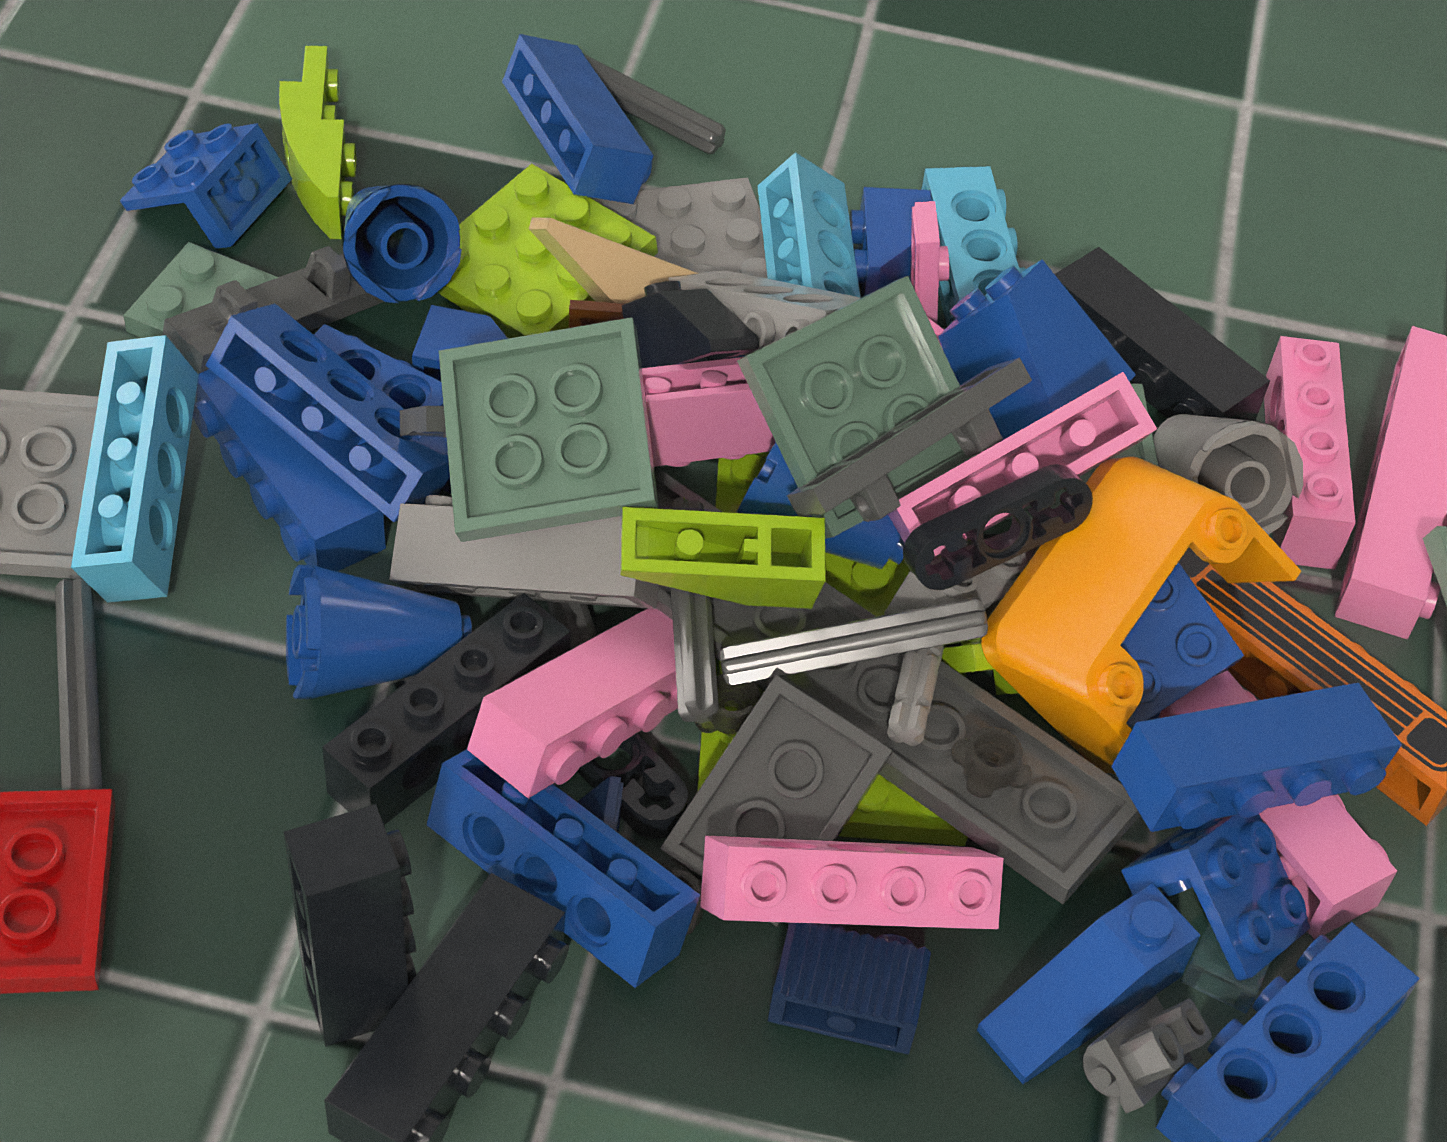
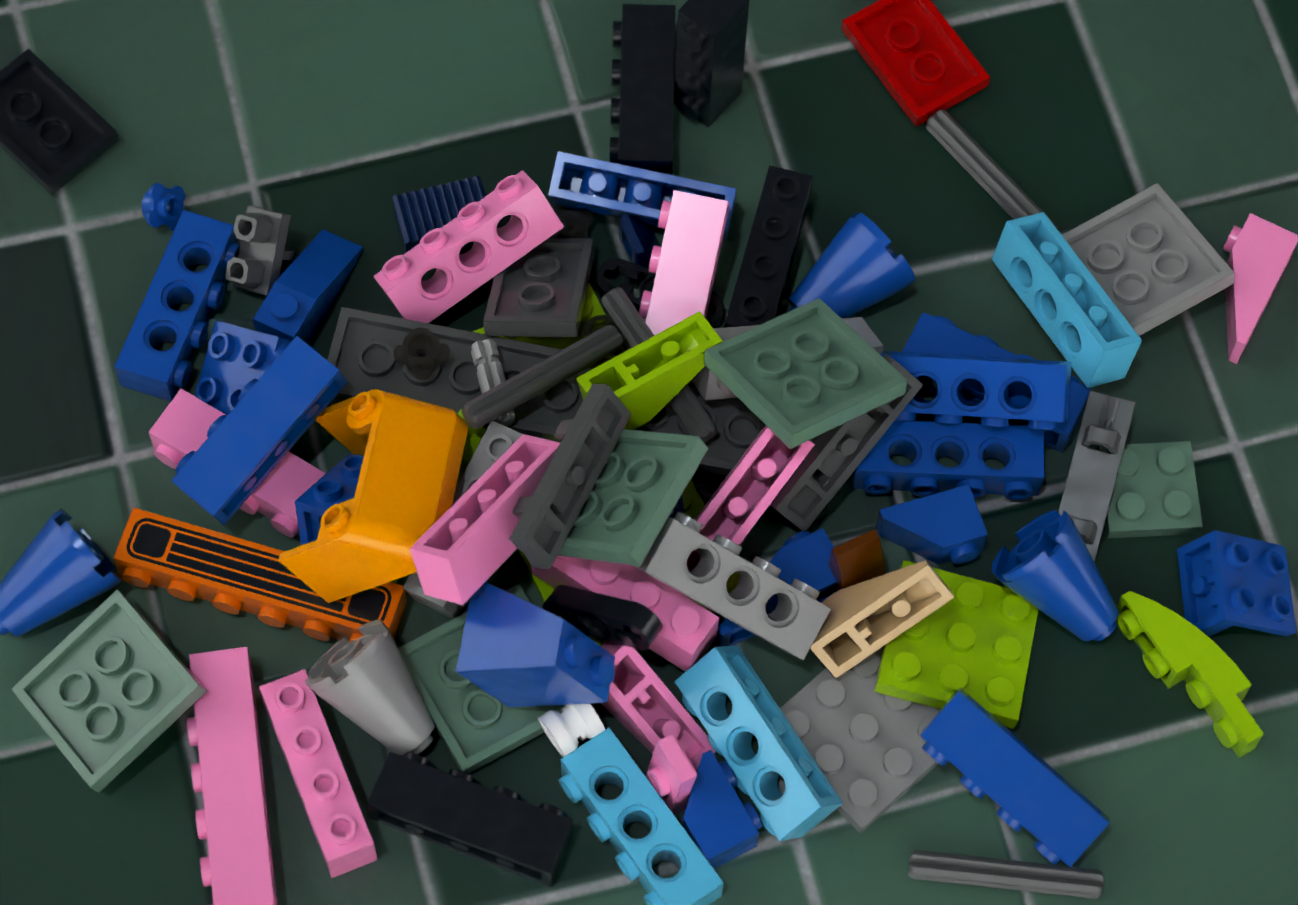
camera: 155 degrees right, 15 degrees up
black slope [621,281,760,368] -> none
black beam [903,464,1093,590] -> none

